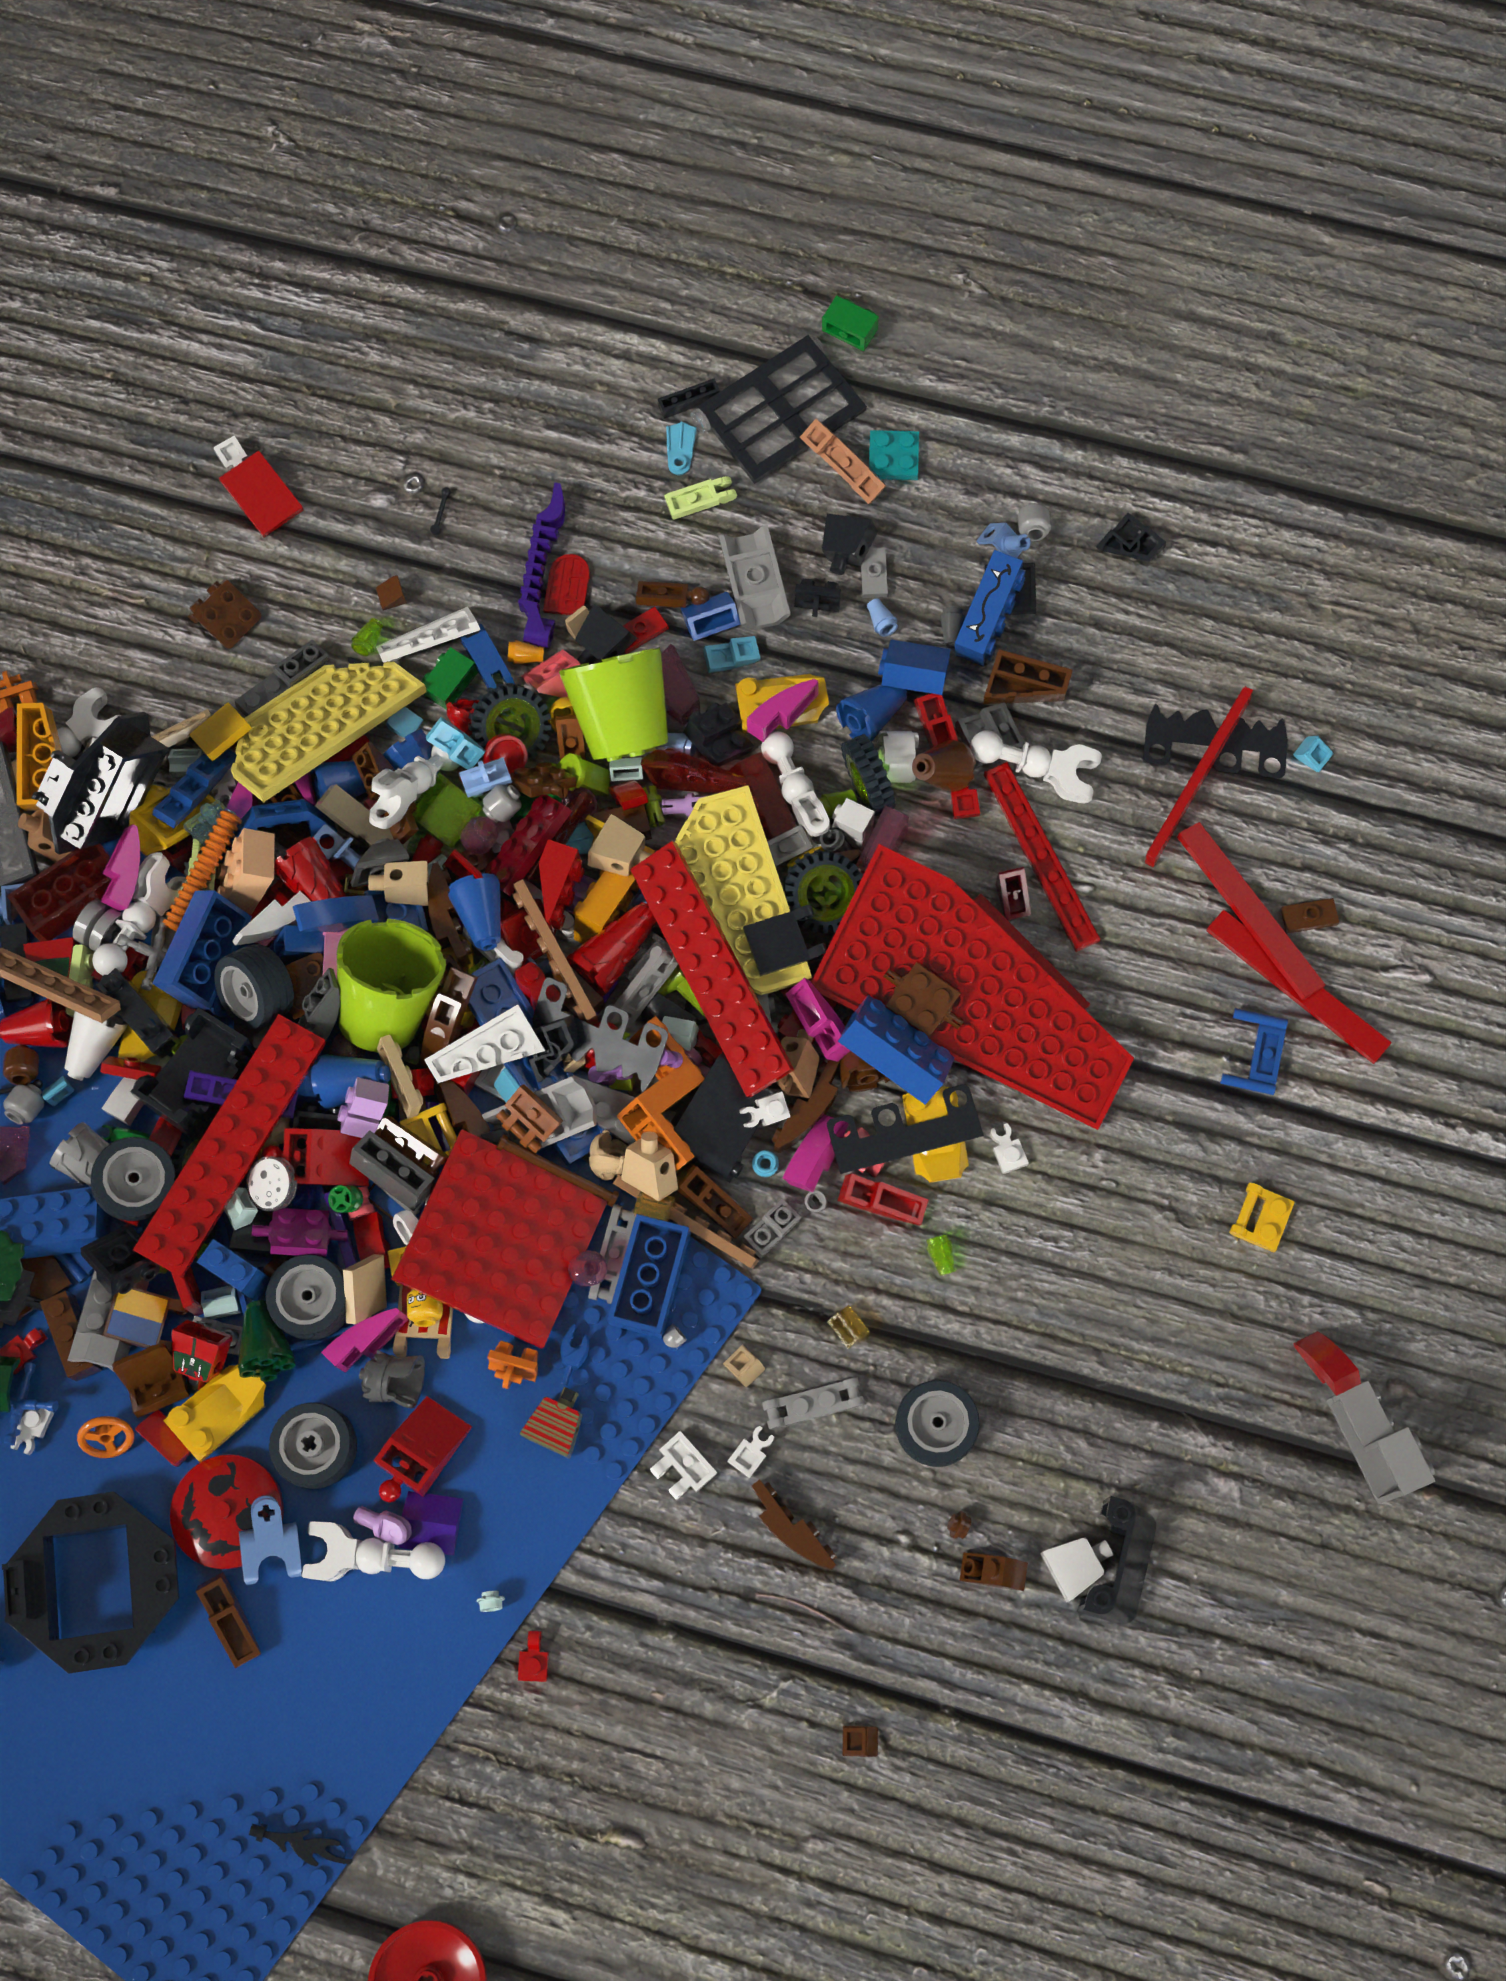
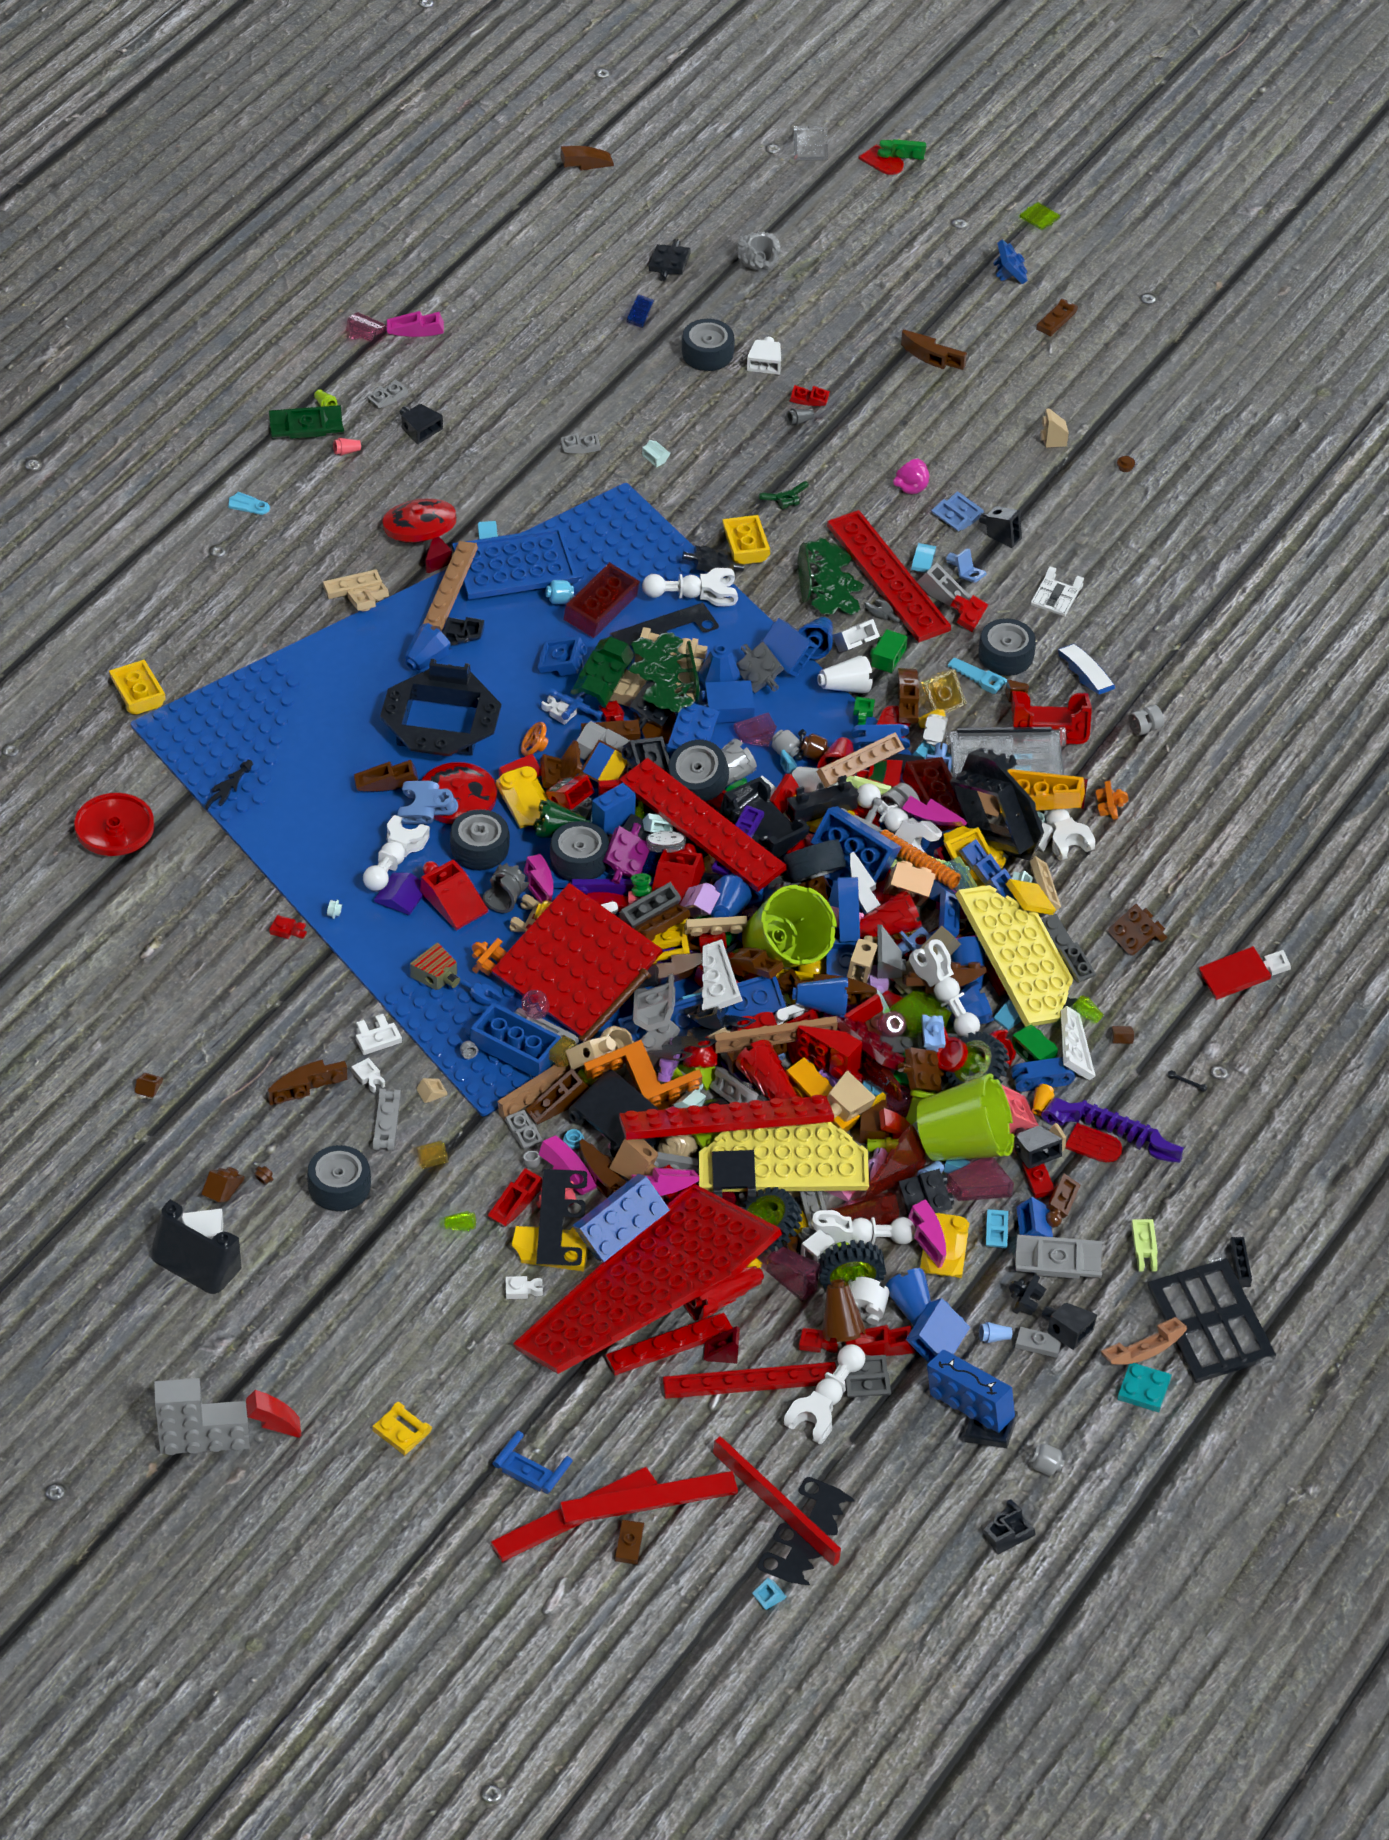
camera: 100 degrees right, 25 degrees down
tan tile [343,1254,387,1324] -> none
lavender arm [354,1506,412,1545] -> none
medium azure slope [426,717,485,770] -> none
light grey head [483,784,521,822] -> none
dark orange plate [496,1084,563,1154] -> none
medium azure piece [666,421,697,475] -> none
white plate [739,1091,790,1127] -> none
green brick [822,295,879,351] -> none
reddish brown plate [883,961,964,1037] -> none
medium blue bracket [976,523,1031,558] -> none
reddish brown wedge [983,649,1073,705] -> none

